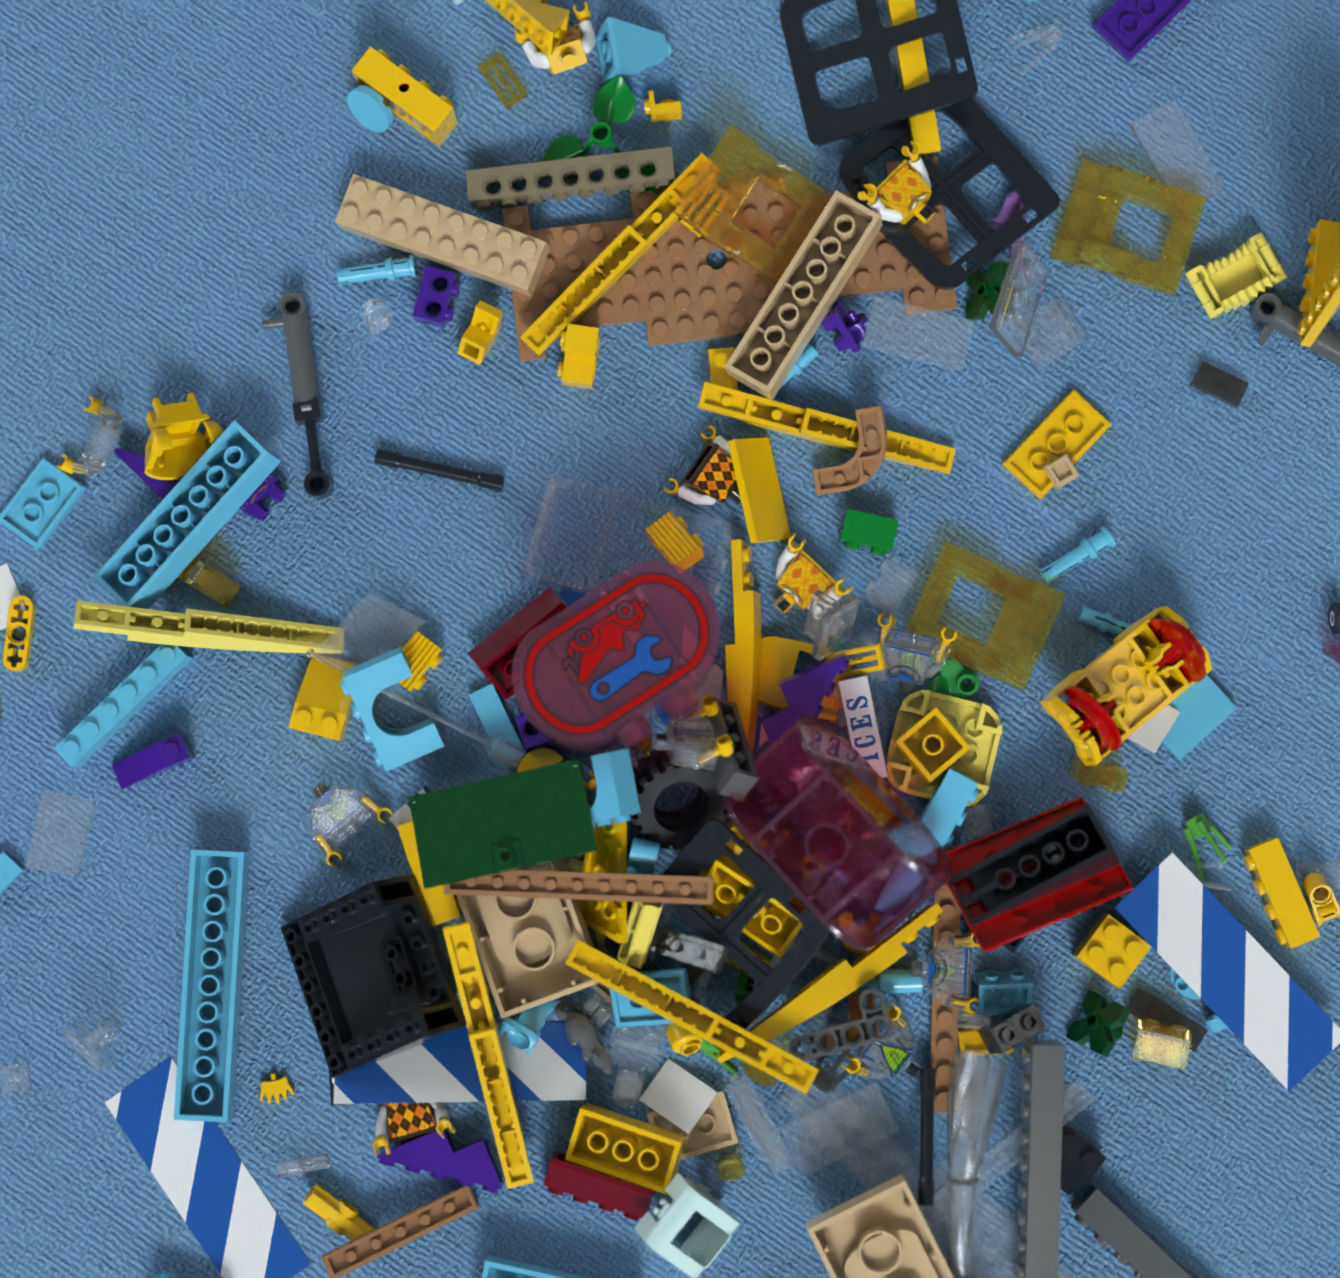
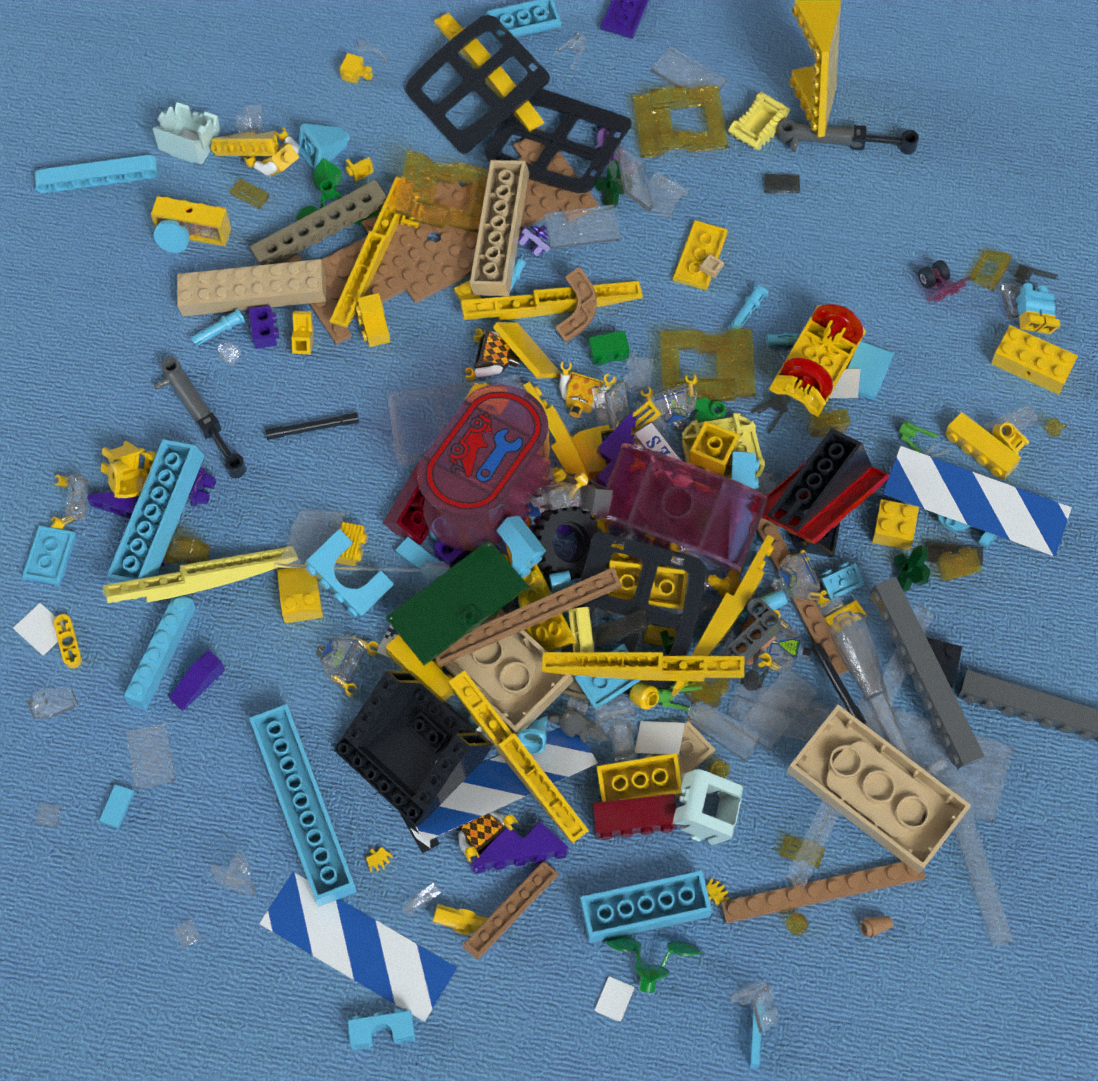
camera: 25 degrees left, 20 degrees down
torso [858,141,935,225] -> none
black brick [977,1004,1046,1054] -> none
none -> clear smoke plant [751,394,790,433]

